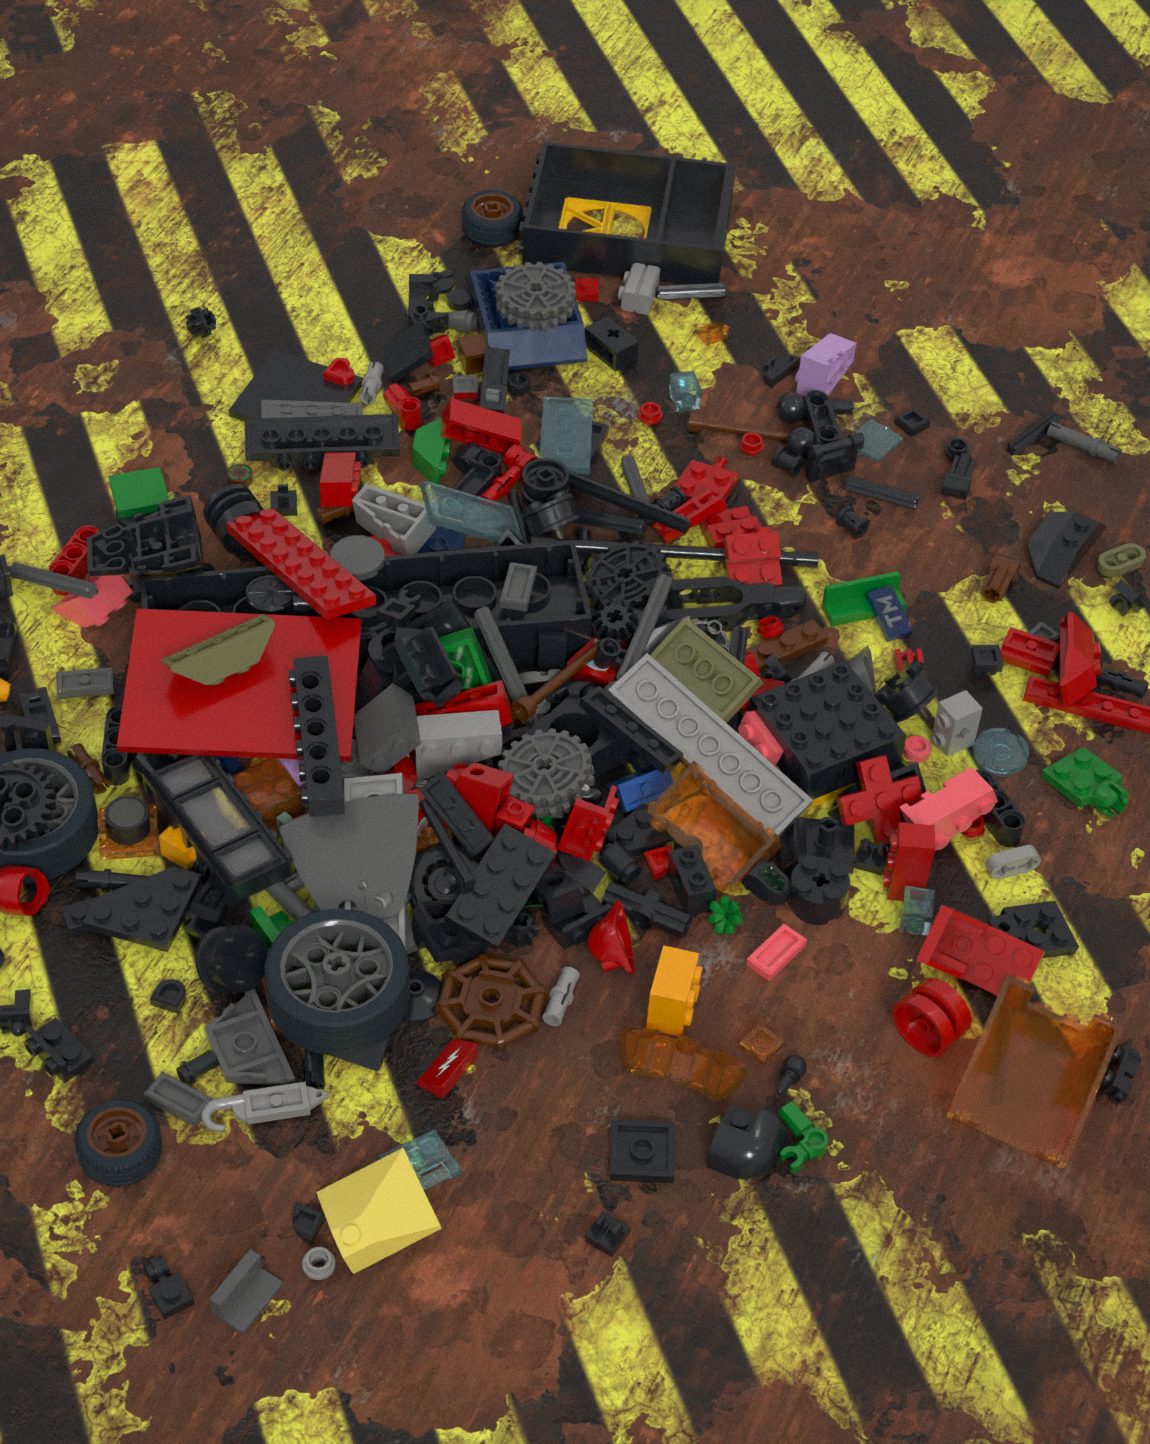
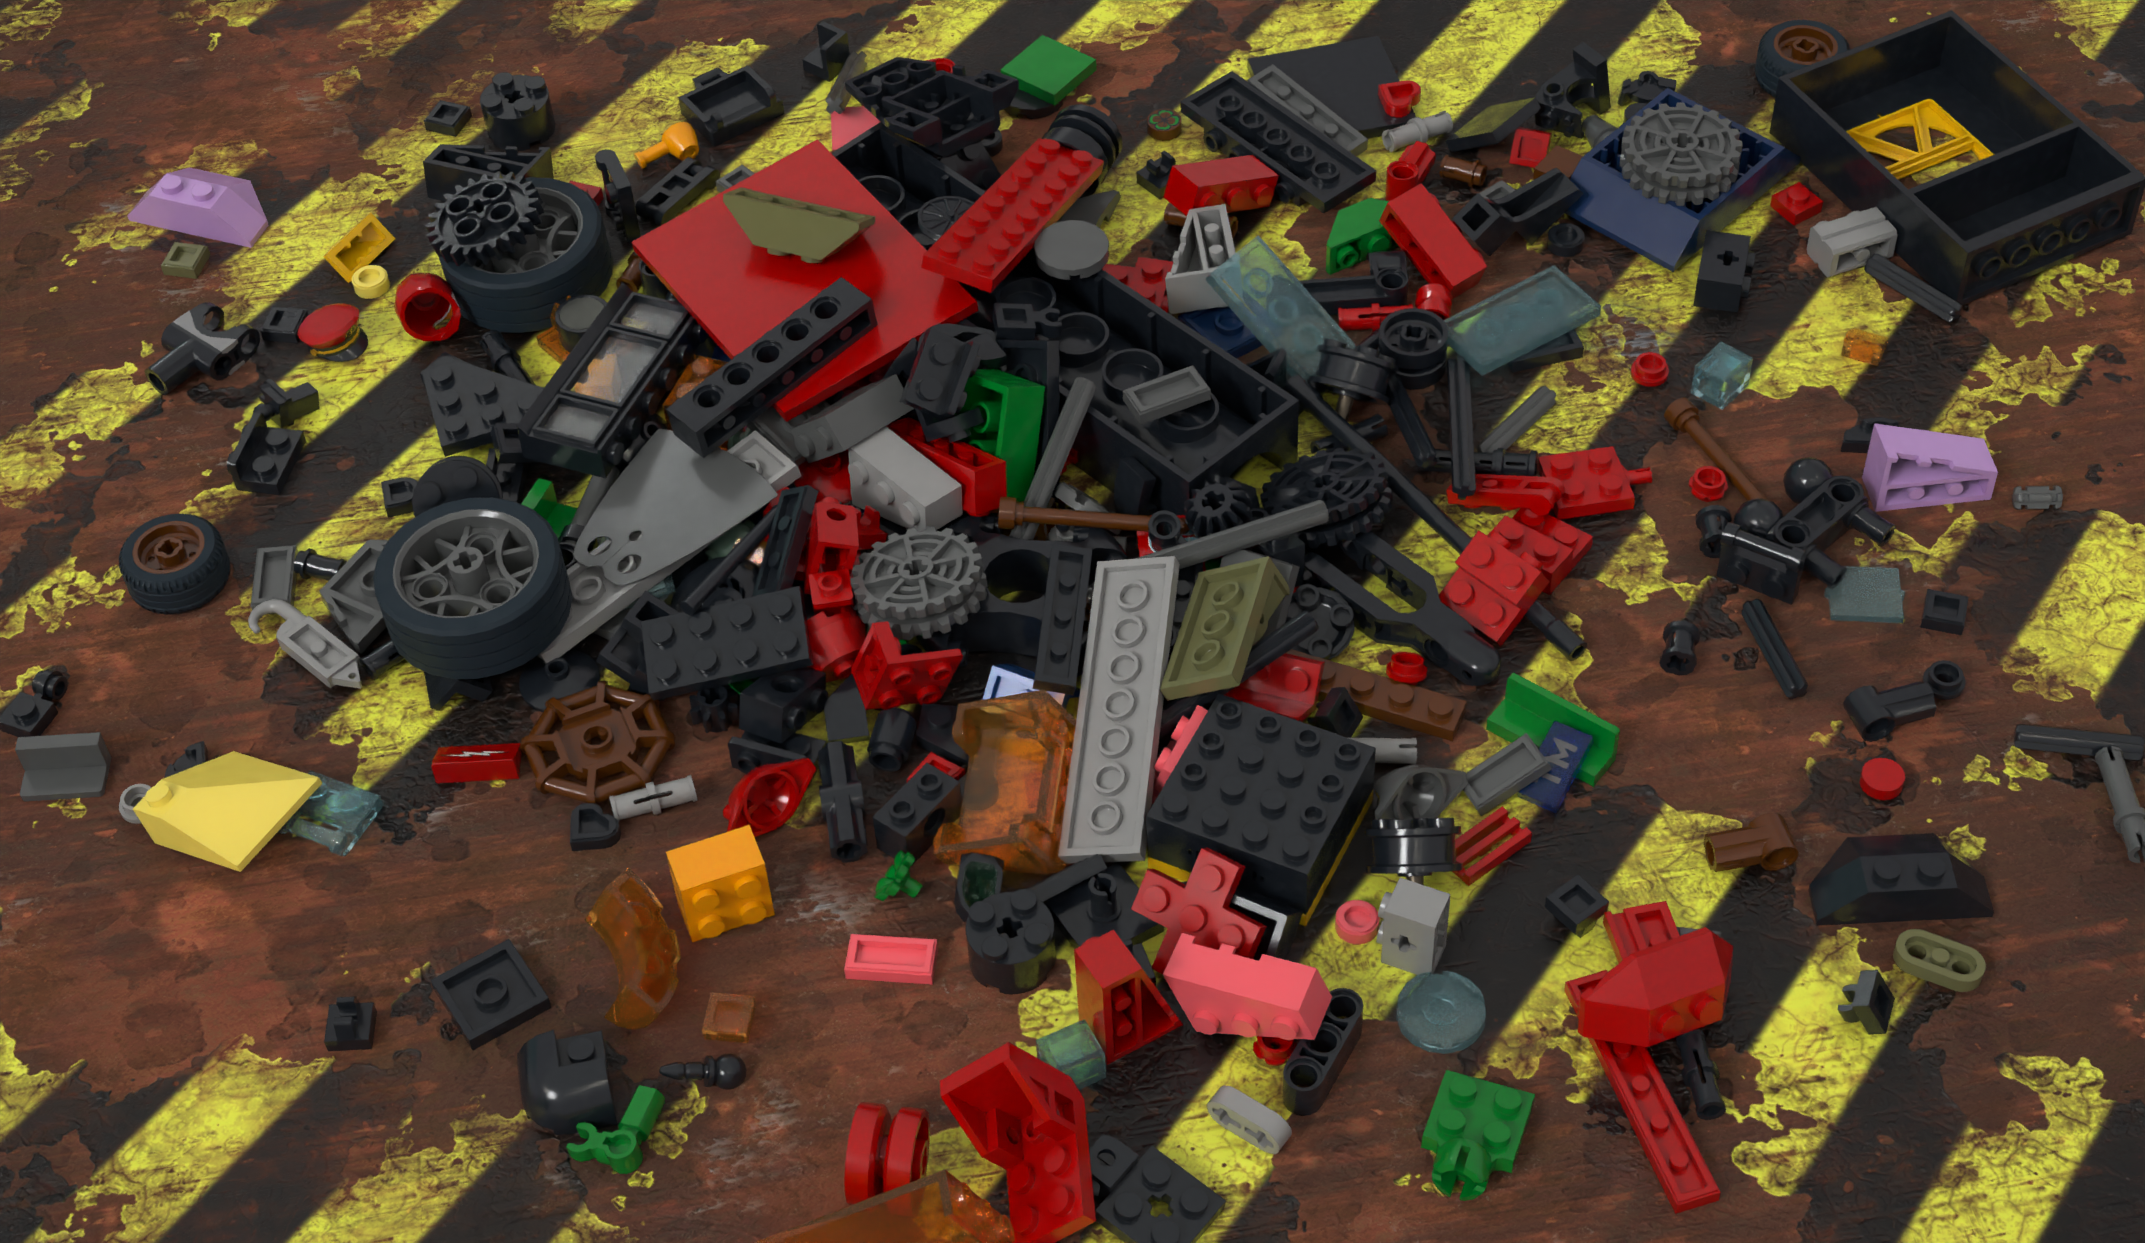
camera: 60 degrees right, 0 degrees up
none -> black tile [570,803,621,851]
none -> dark grey tile [1463,733,1552,816]
none -> red tile [1860,758,1905,800]
none -> dark grey piece [2012,485,2063,510]

